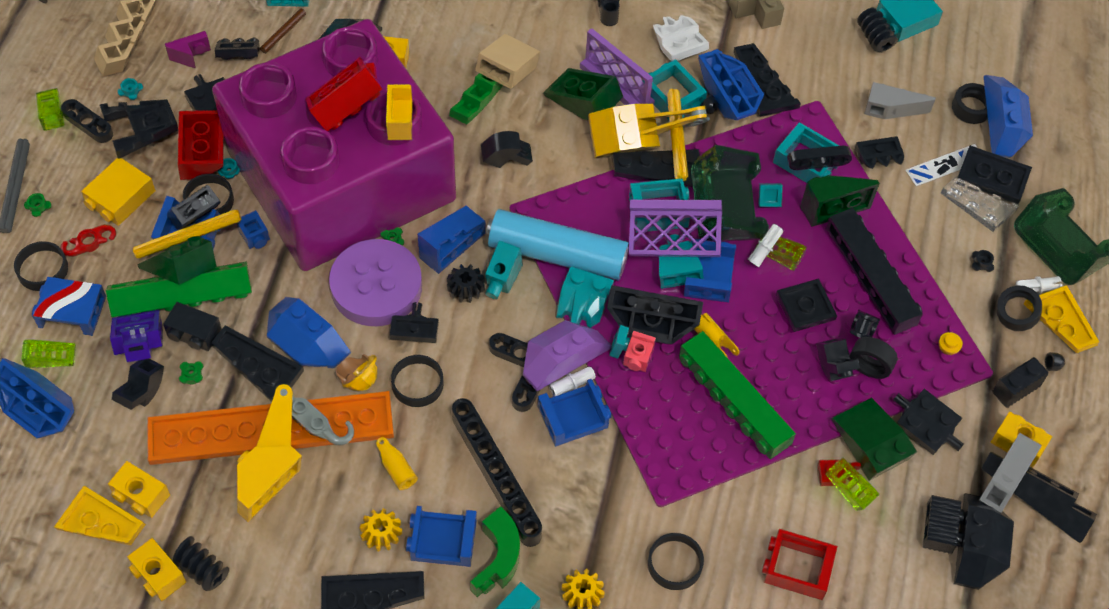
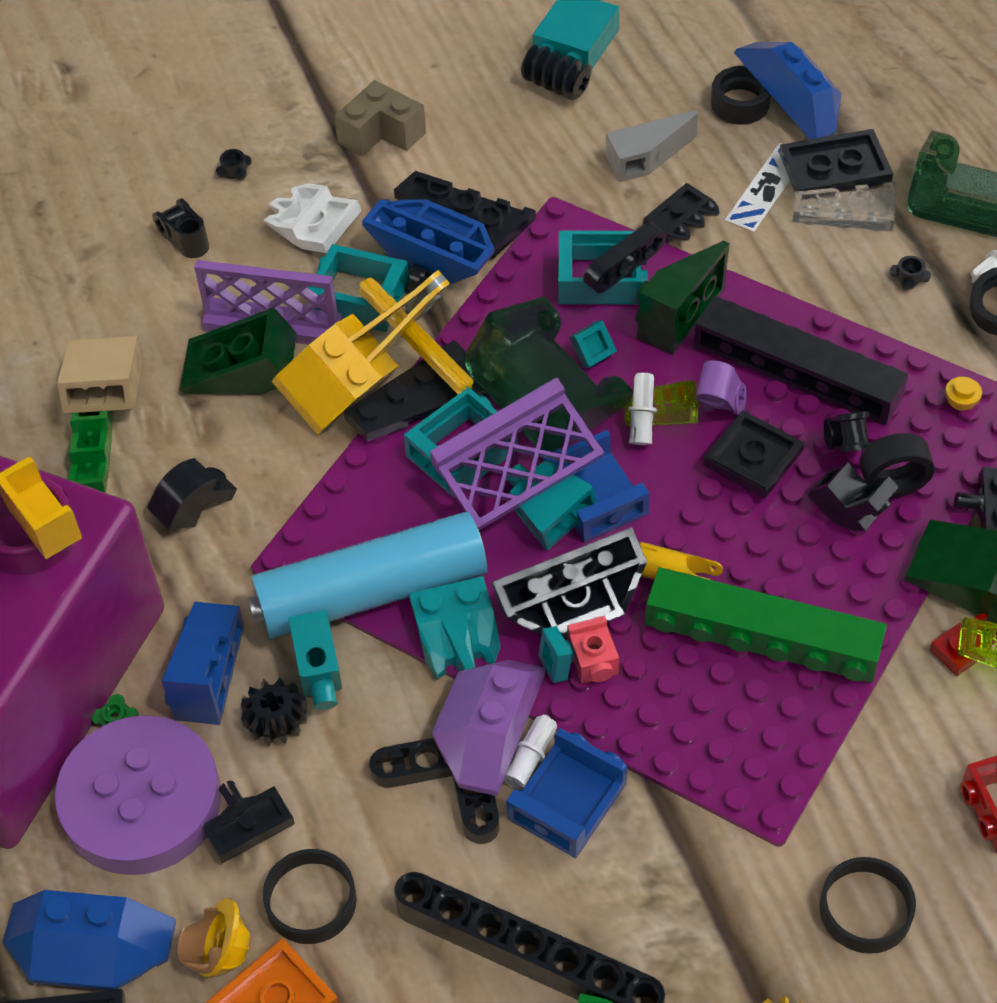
camera: 30 degrees left, 5 degrees down
none -> medium lavender piece [696,361,747,415]

